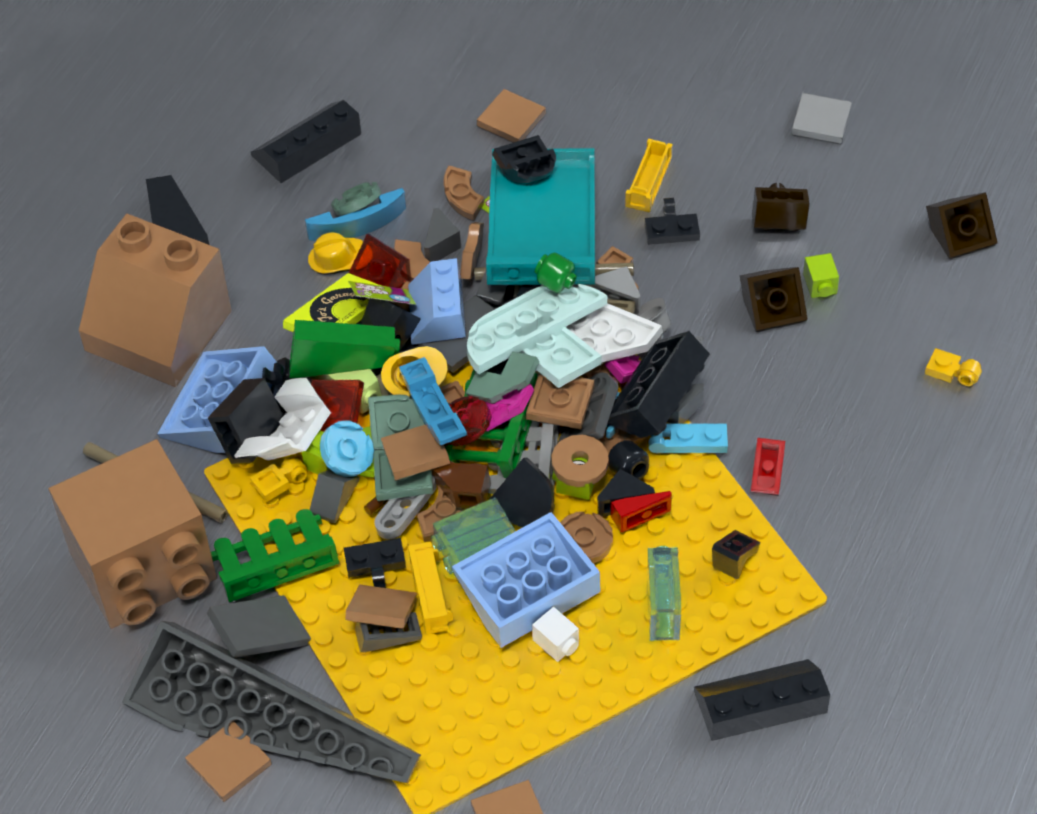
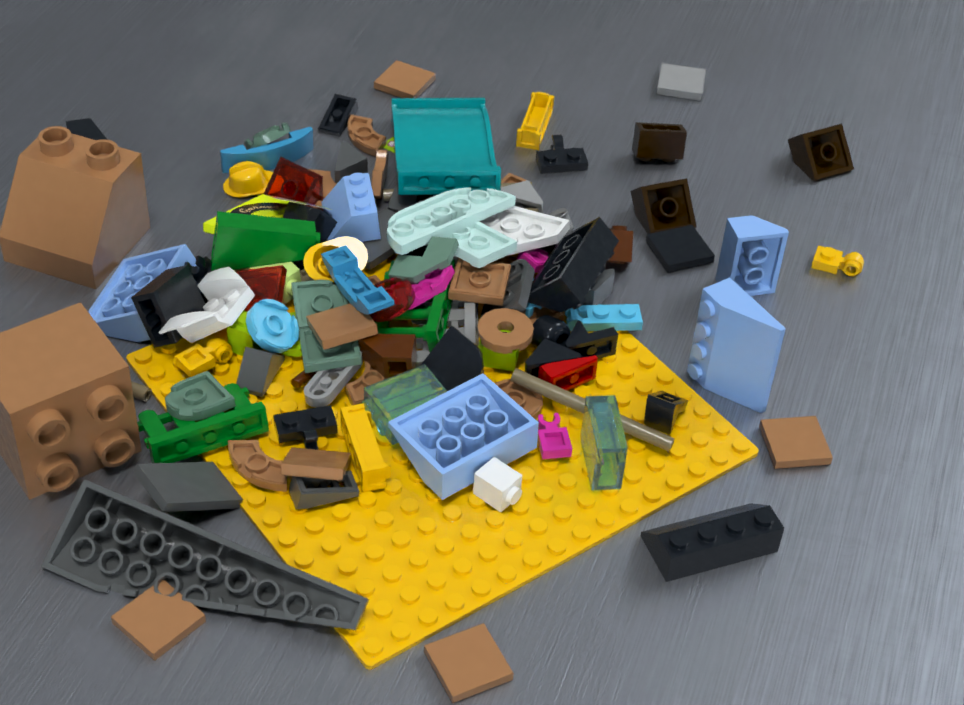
camera: 10 degrees left, 10 degrees down
black slope [251,100,361,183] -> none
black slope [492,135,556,183] -> none
green head [534,252,577,293] -> none
red slope [751,438,785,495] -> none
lime brick [803,253,839,298] -> none
none -> sand green tile [165,371,236,421]
none -> medium nougat tile [228,440,288,491]
none -> black slope [318,94,358,136]
none -> dark tan piece [511,368,675,452]
none -> dark pink plate [537,413,572,459]
none -> black slope [565,320,618,359]
none -> reddish brown slope [606,225,633,264]
none -> black tile [646,225,715,272]
none -> light blue slope [687,278,786,413]
none -> light blue slope [715,215,789,296]
none -> medium nougat tile [759,416,833,469]

